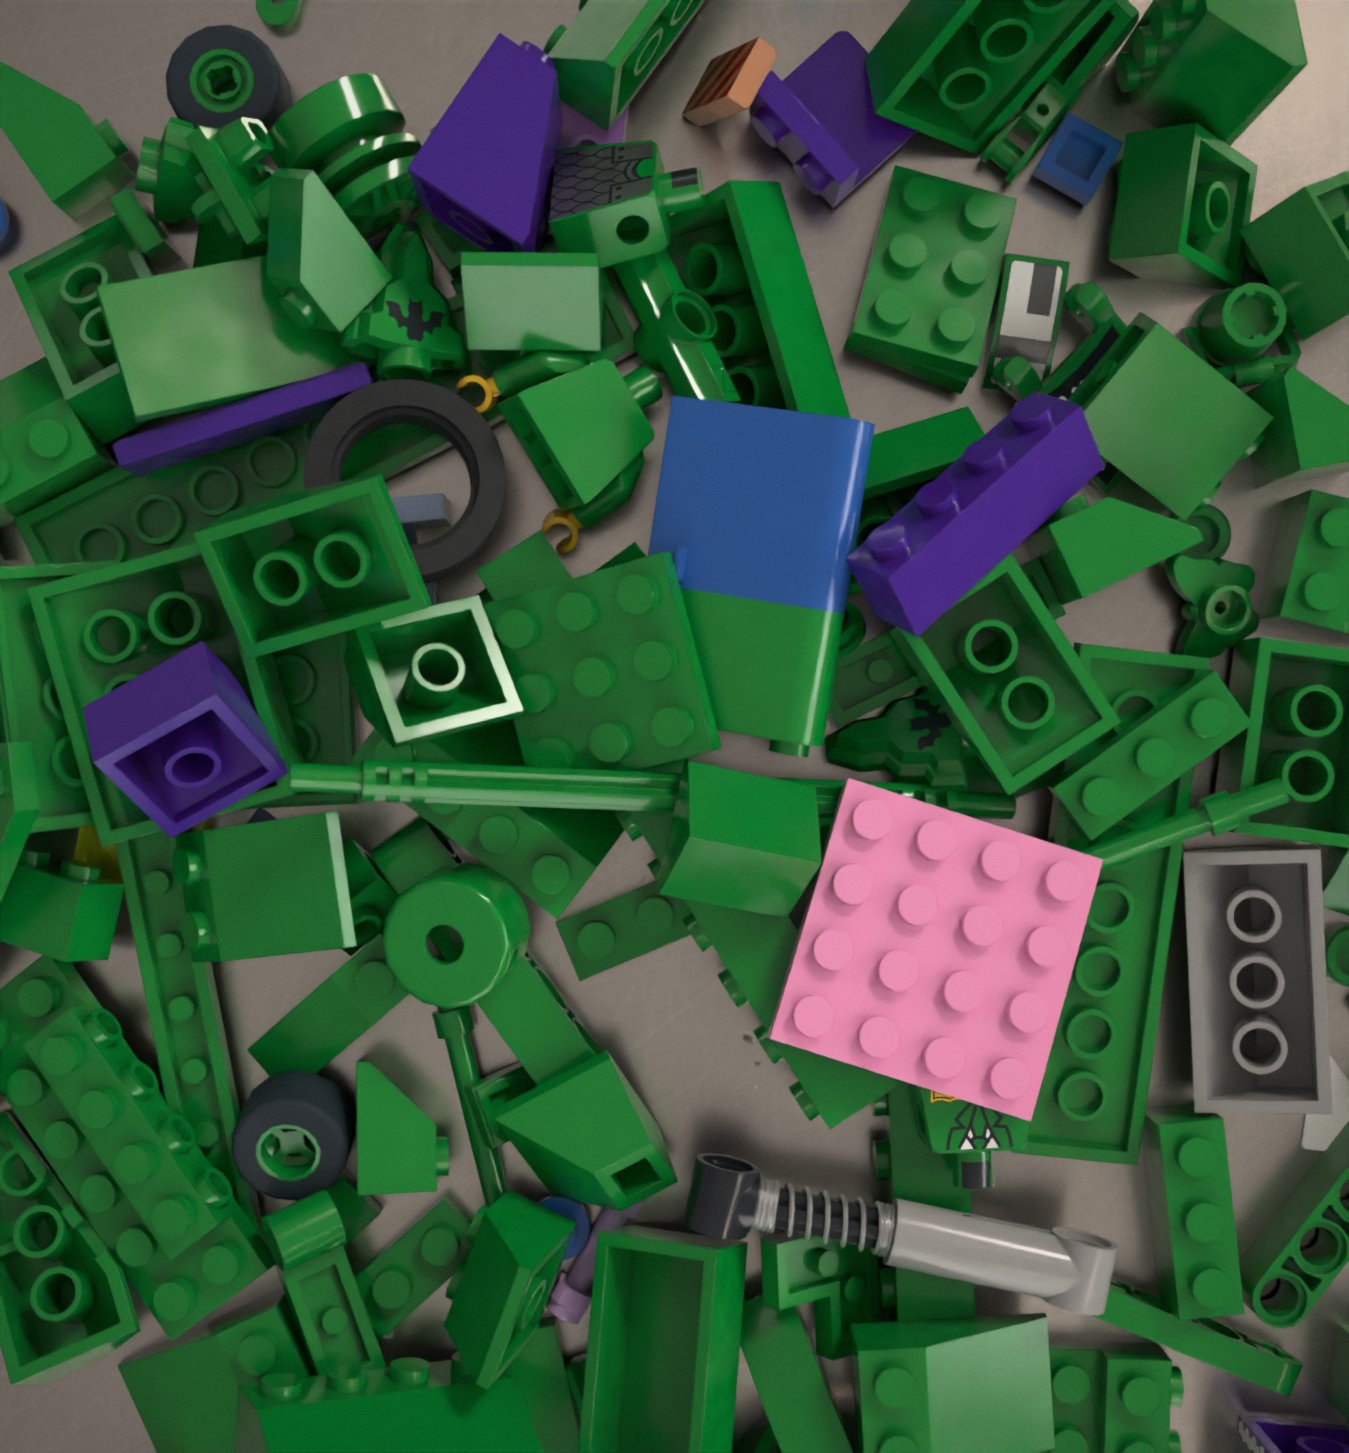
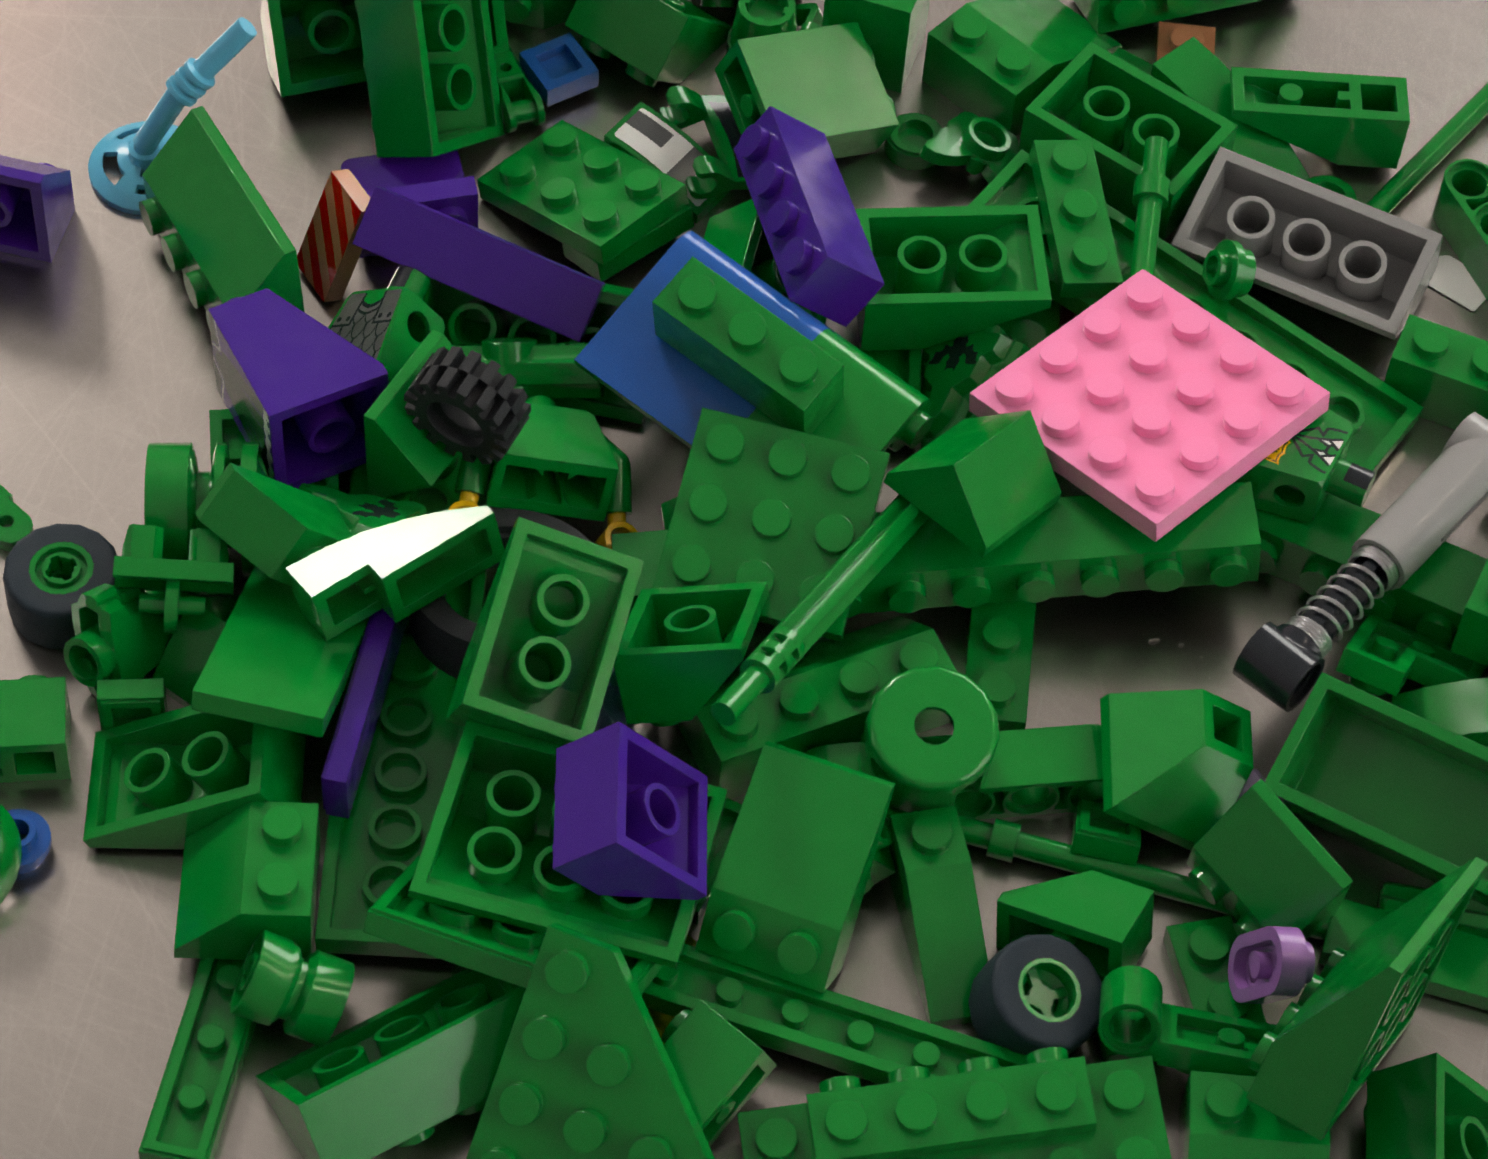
camera: 65 degrees left, 35 degrees down
green slope [1023,494,1204,605] -> none
none -> green slope [286,505,504,642]
none -> dark purple tile [352,186,606,342]
none -> black tyre [404,346,531,465]
none -> green brick [652,256,844,434]
none -> green plate [1202,239,1256,301]
none -> medium lavender plate [1228,926,1315,1004]

